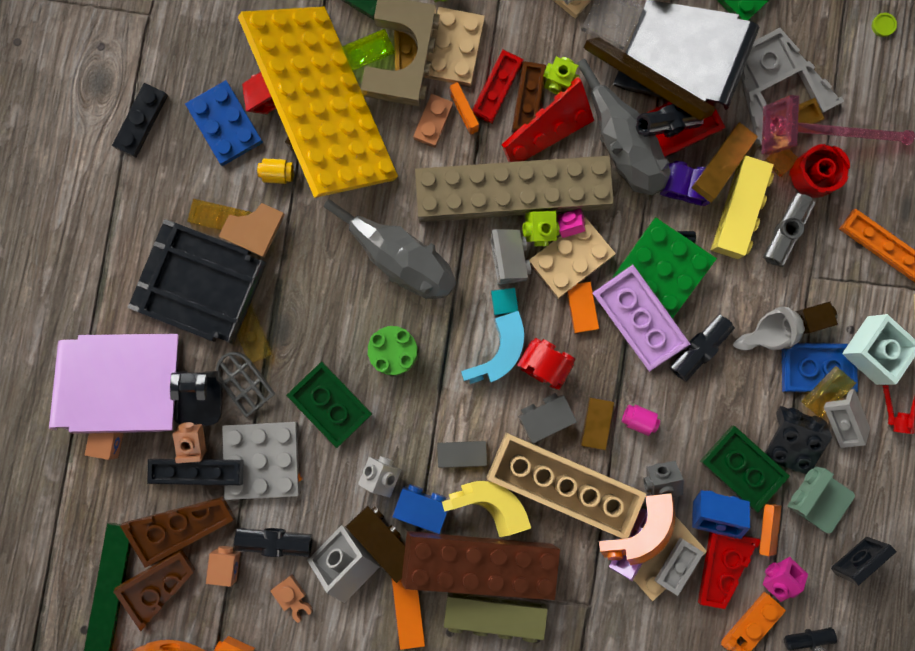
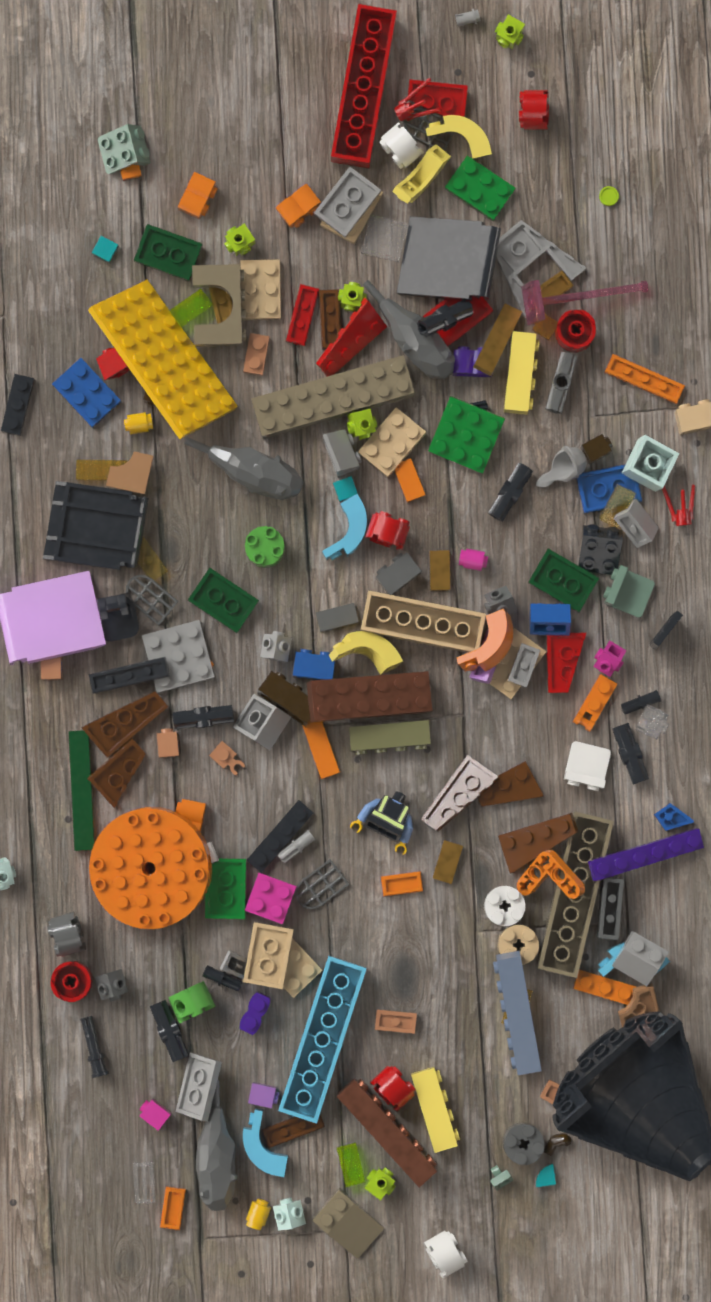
camera: 10 degrees left, 0 degrees up
nougat brick [172,422,207,463] -> none
orange tile [450,82,479,135] -> none
dark pink plate [558,209,586,238] -> none
dark brown tile [584,37,716,120] -> none
lavender tile [593,264,691,372] -> none
orange tile [759,504,782,556] -> none

